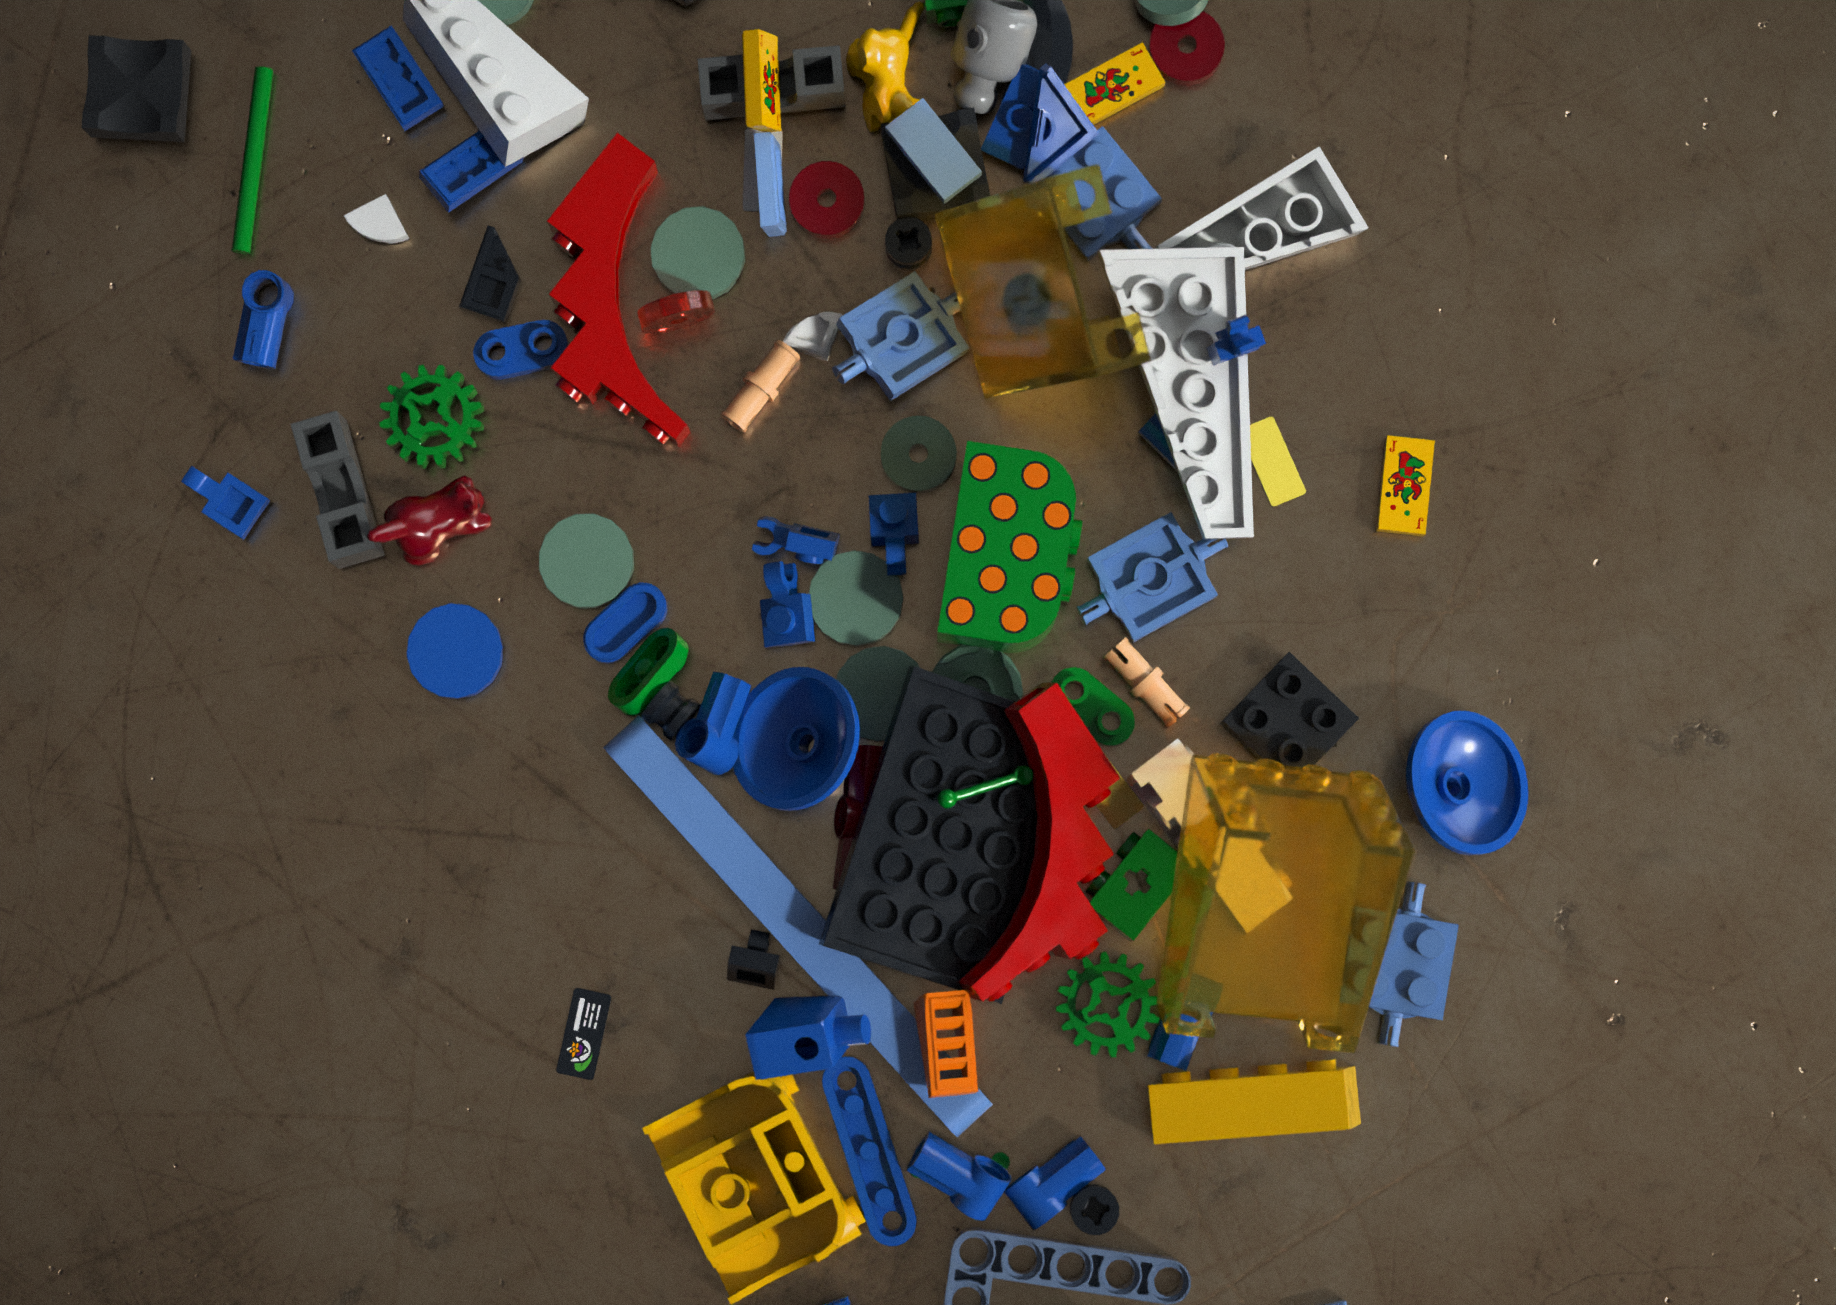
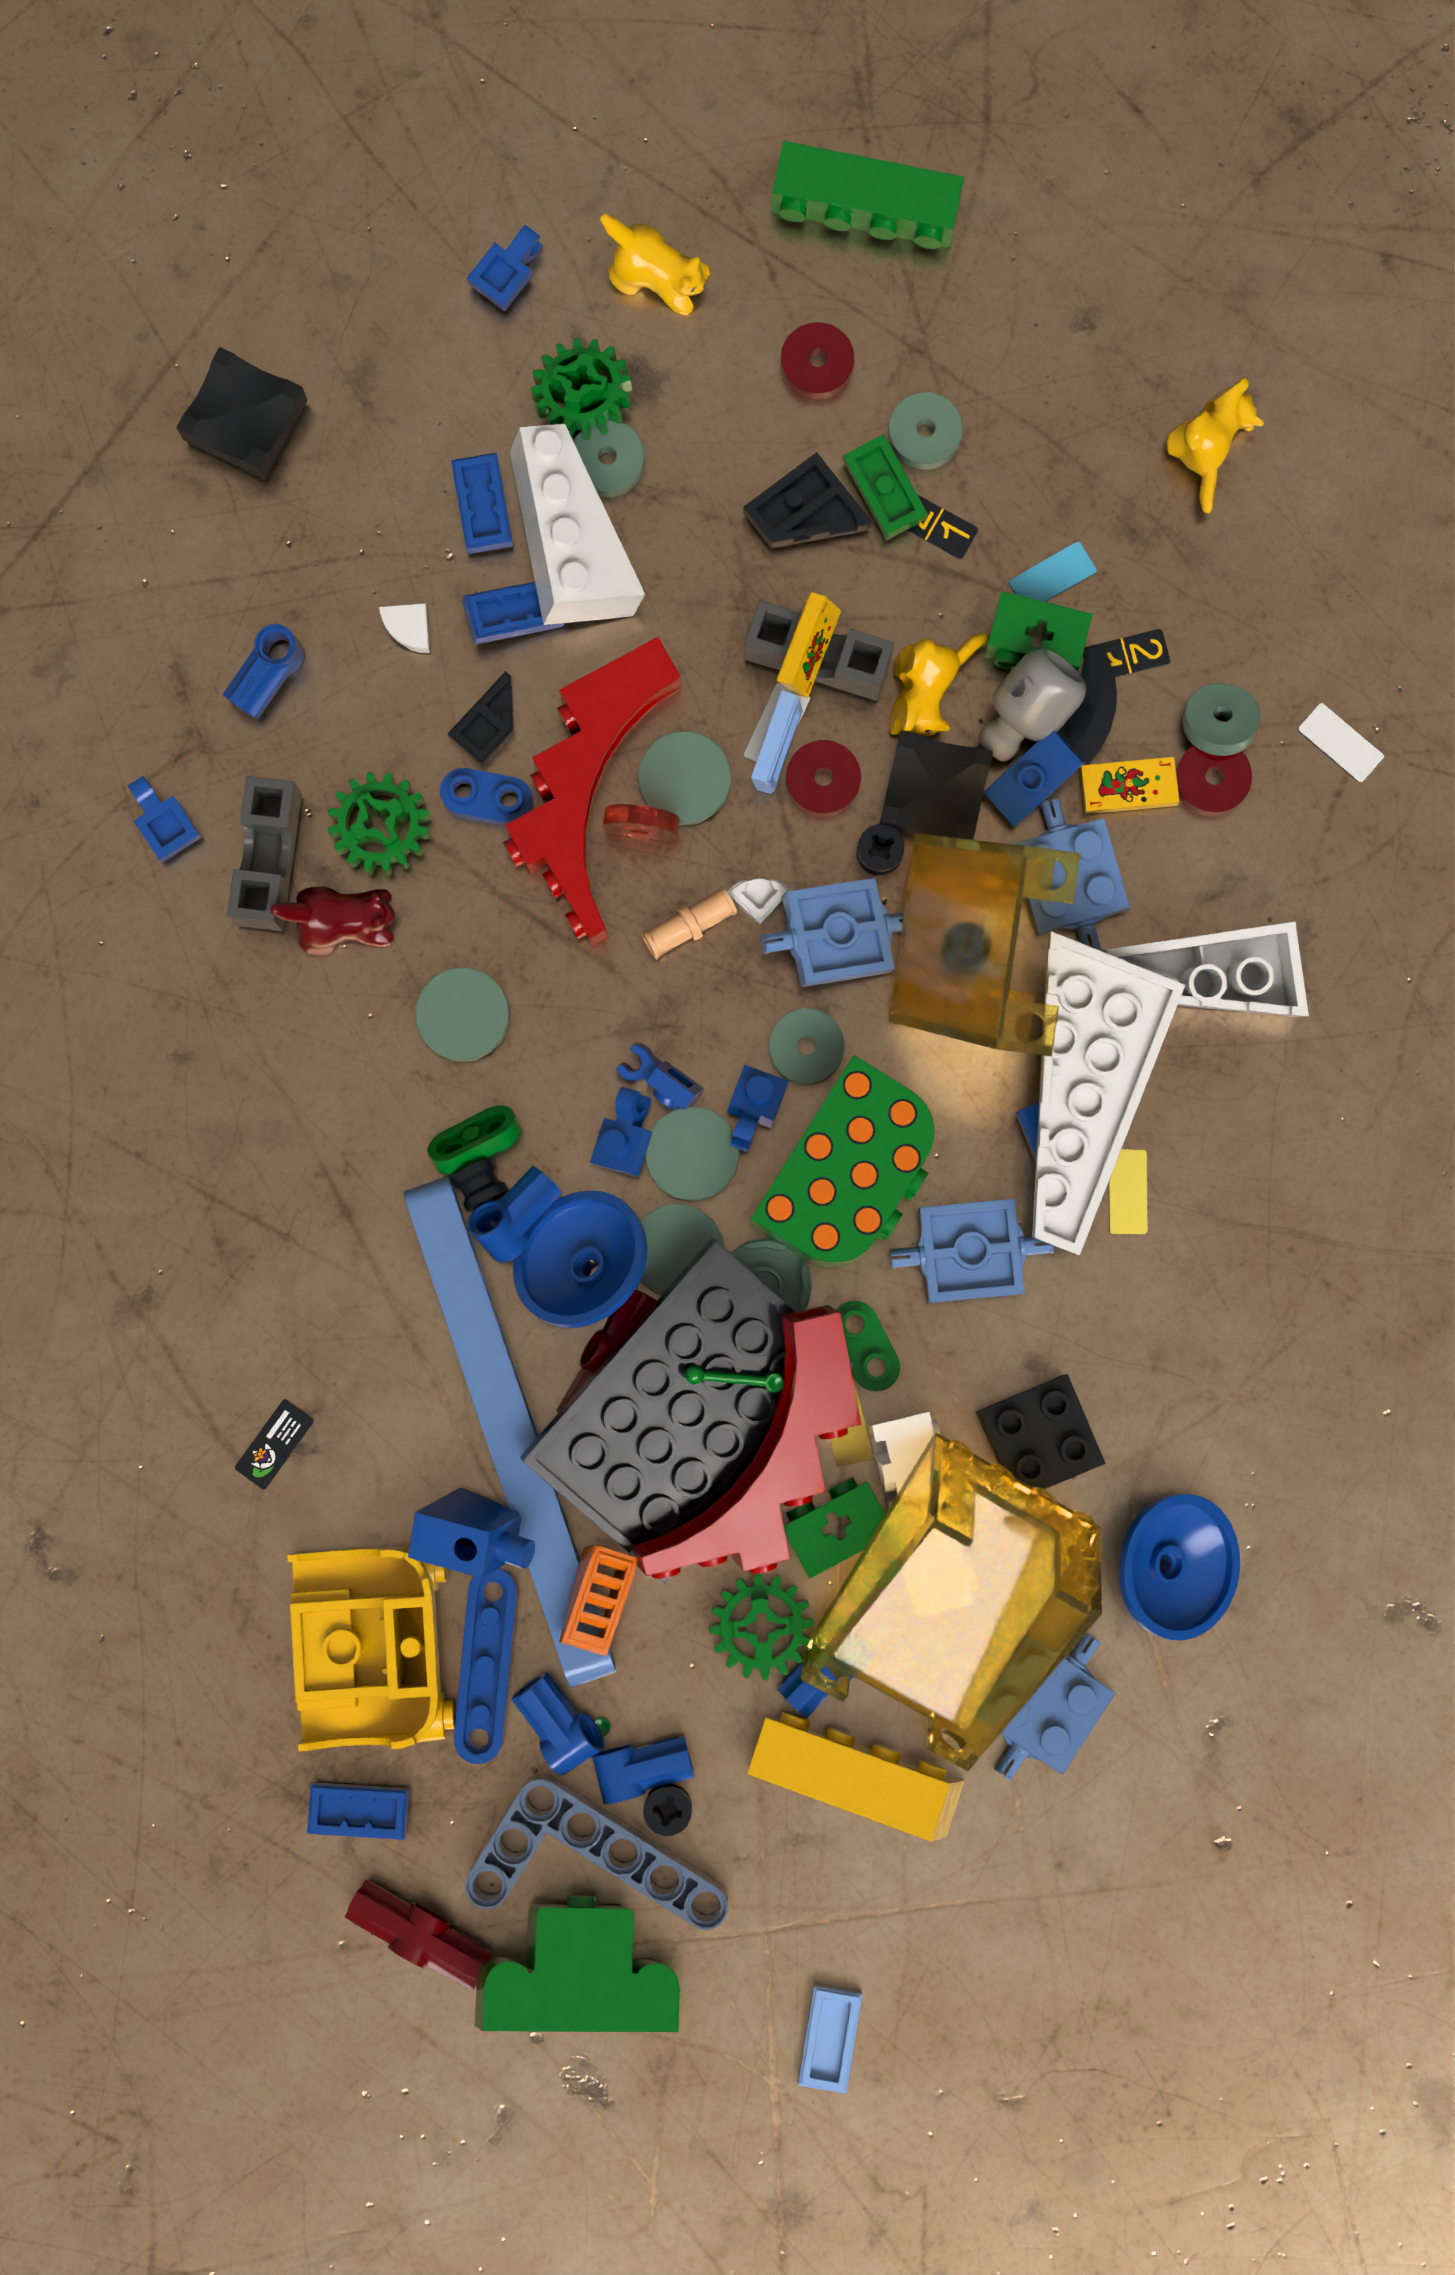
camera: 20 degrees right, 0 degrees up
green bar [231,66,274,255] -> none
blue tile [406,603,503,699] -> none
blue tile [583,582,667,664] -> none
black tile [727,929,780,990] -> none
light blue tile [885,98,982,204] -> none
tile [1023,63,1099,190] -> none
light nougat pin [1103,637,1190,728] -> none
blue plate [1206,314,1266,366] -> none
yellow tile [1376,435,1435,537] -> none

